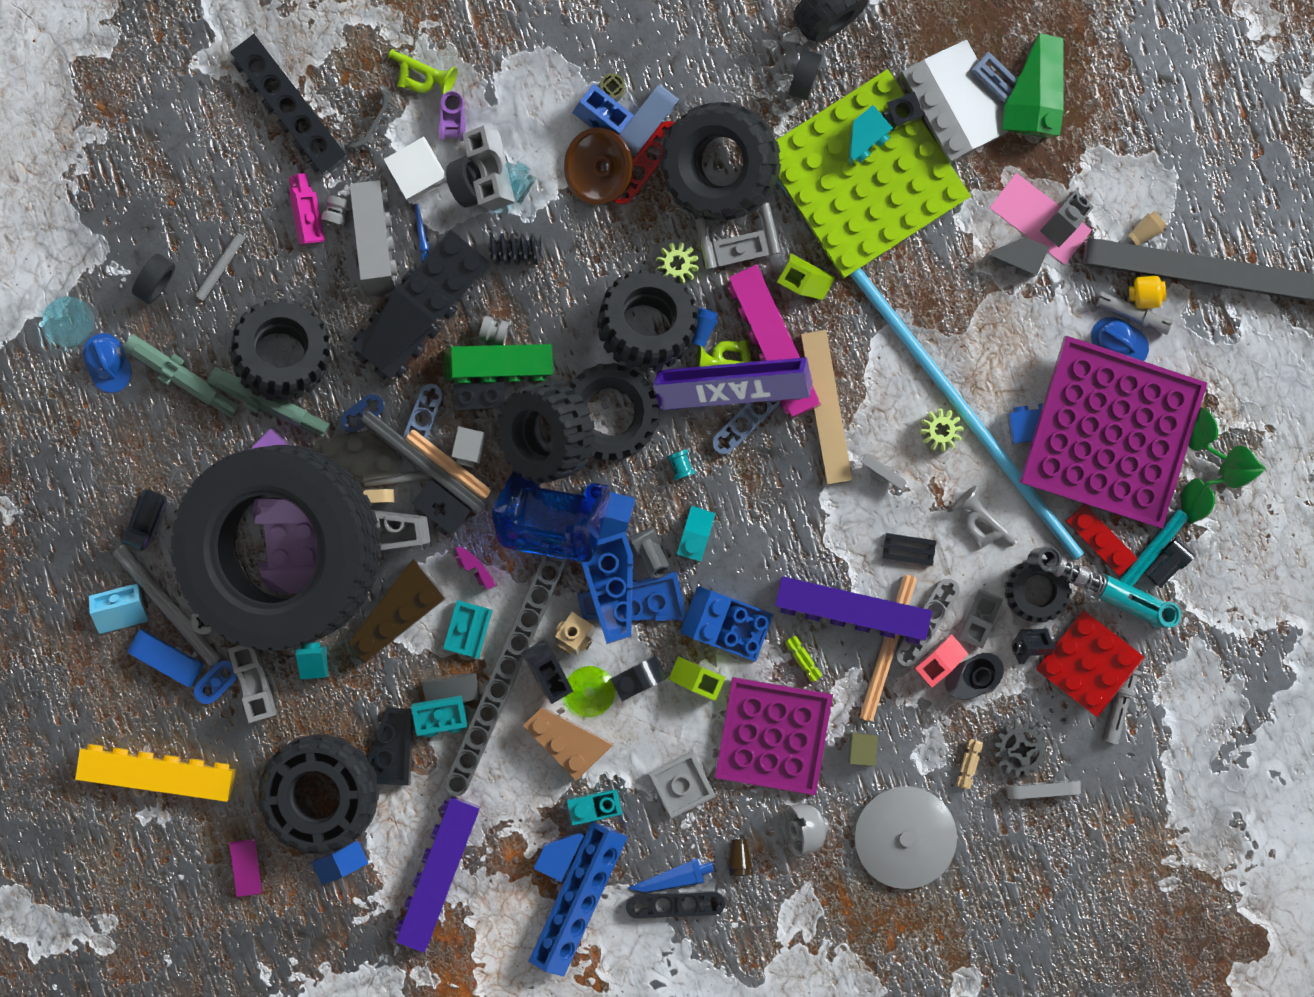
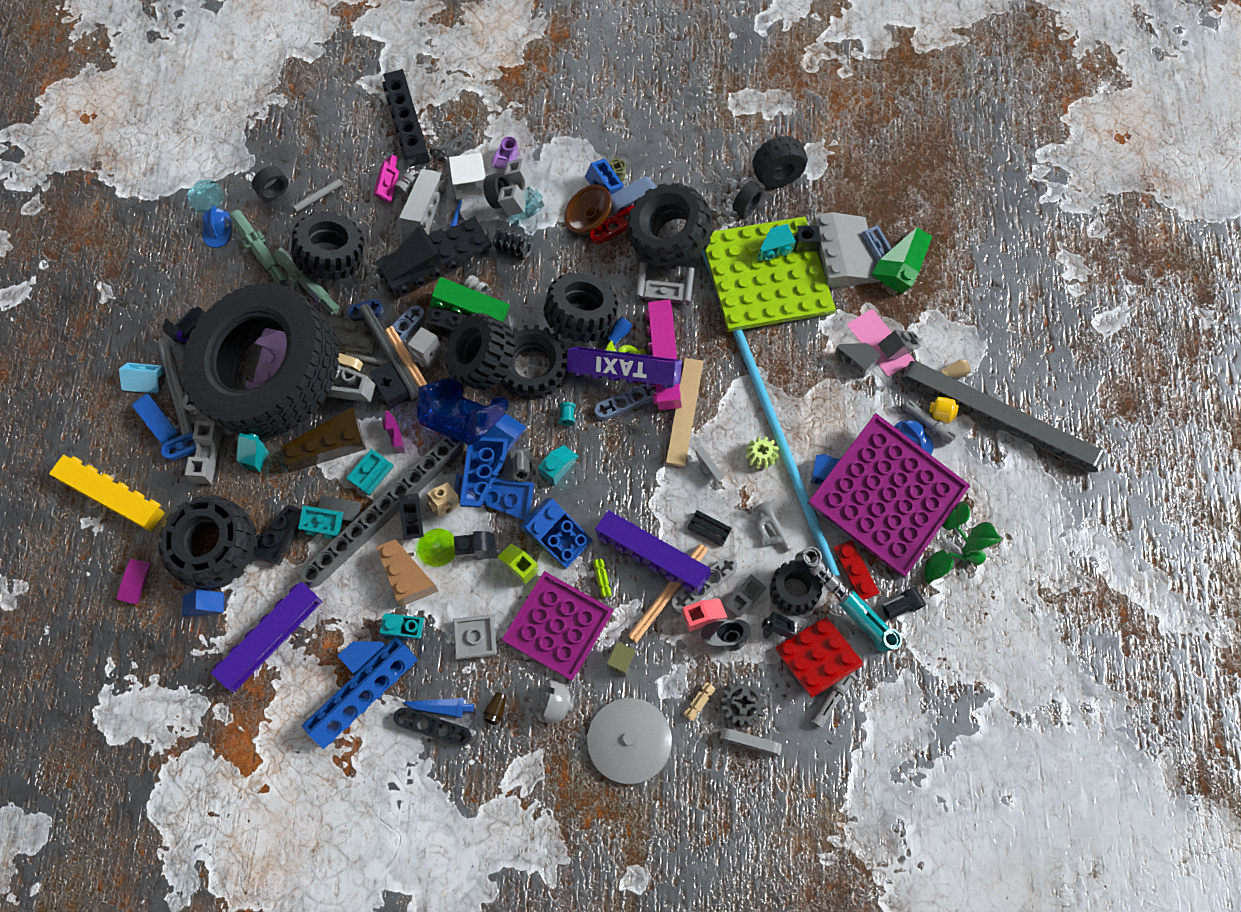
camera: 25 degrees right, 20 degrees down
lime piece [388,49,458,95] -> none
yellowish green gear [656,243,699,285] -> none
lime slope [777,253,835,300] -> none
teal axle [1119,510,1189,587] -> none

